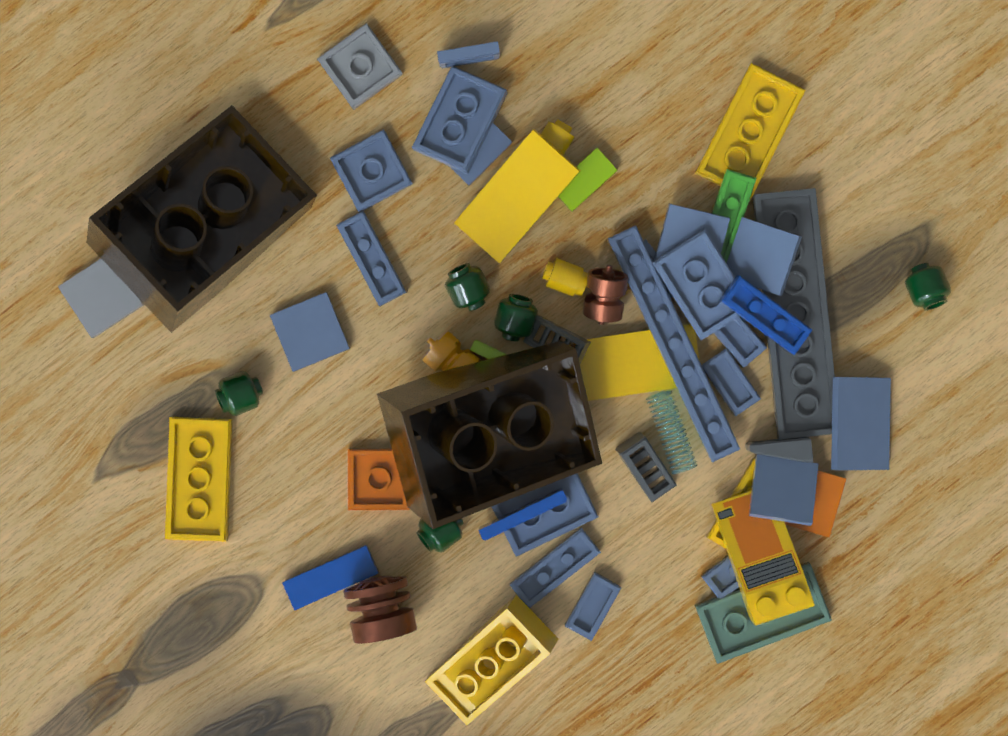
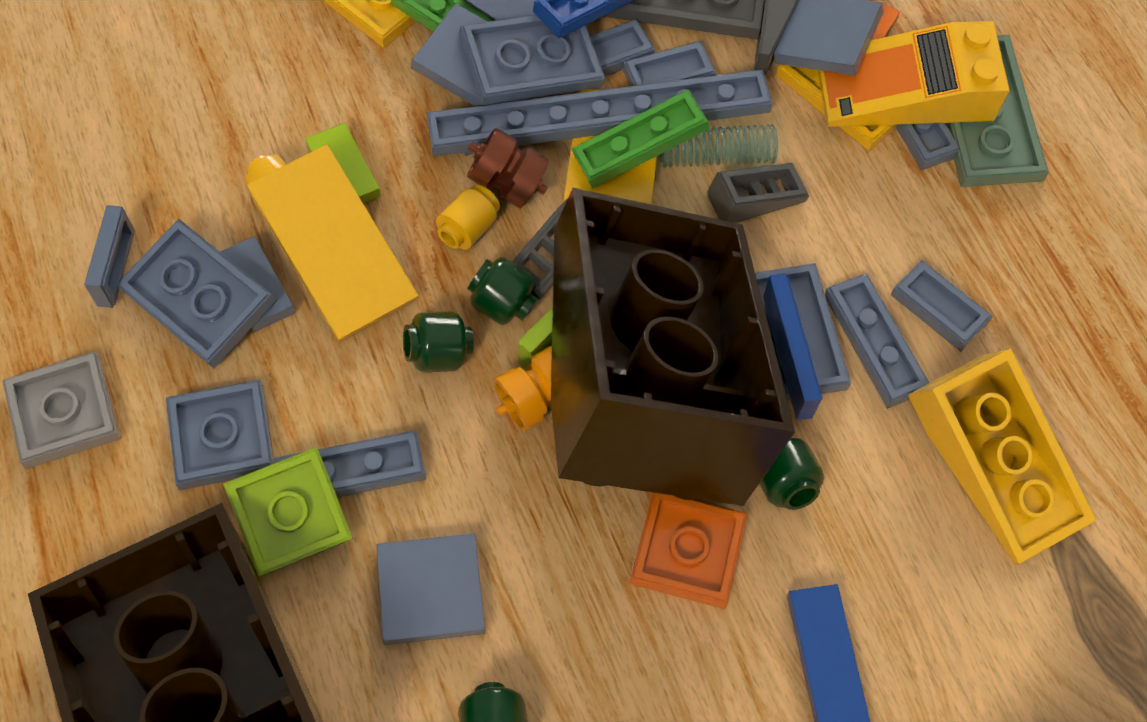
camera: 75 degrees left, 25 degrees down
copper wheel [343,576,417,644] -> none
none -> lime tile [223,447,353,577]
none -> bright green tile [572,89,710,189]

